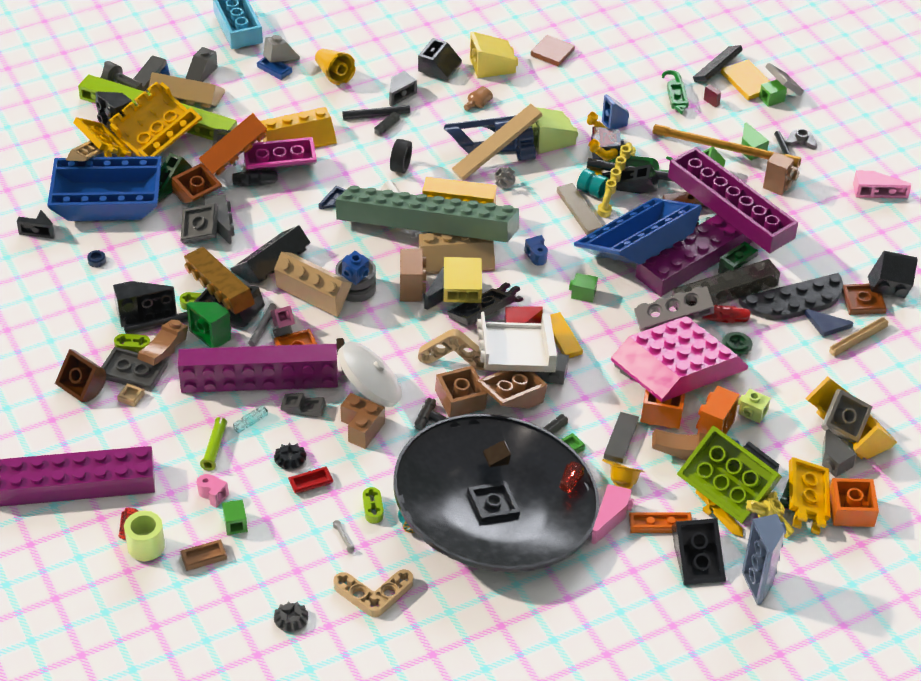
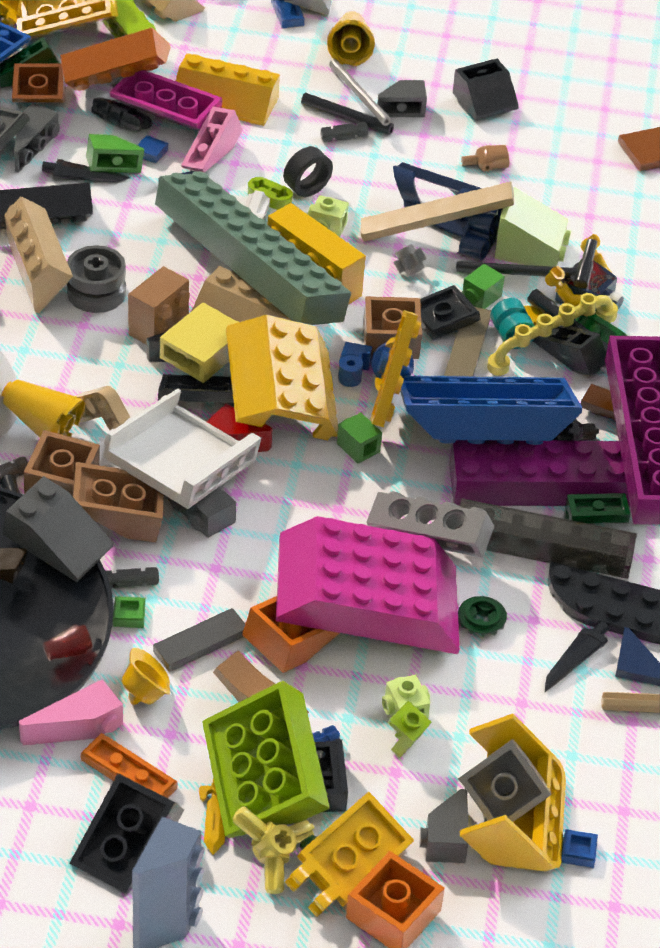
camera: 35 degrees right, 0 degrees up
blue brick [342,251,369,285] -> none
light yellow slope [469,32,518,78] -> none
yellow tile [550,312,583,358] -> none
blue slope [601,94,629,129] -> none
orange brick [696,386,740,435] -> none
red hinge [701,305,751,323] -> none
none -> yellow cone [2,379,86,438]
none -> dark grey slope [3,476,114,582]
none -> black bar [42,159,131,183]
none -> bright green slope [86,134,144,173]
none -> blue tile [138,135,169,163]
none -> bright pink slope [181,106,243,173]
none -> yellow slope [226,315,338,441]
none -> lime beam [247,177,293,210]
none -> yellowish green brick [308,195,349,237]
none -> light grey piece [329,59,391,126]
none -> medium nougat brick [363,296,422,359]
none -> yellow plate [370,310,421,427]
none -> lime bracket [388,701,432,758]
none -> black tile [420,285,481,340]
none -> black bar [456,239,597,289]
none -> bright green brick [462,264,505,309]
none -> black bar [544,621,609,693]
none -> blue tile [561,829,598,868]

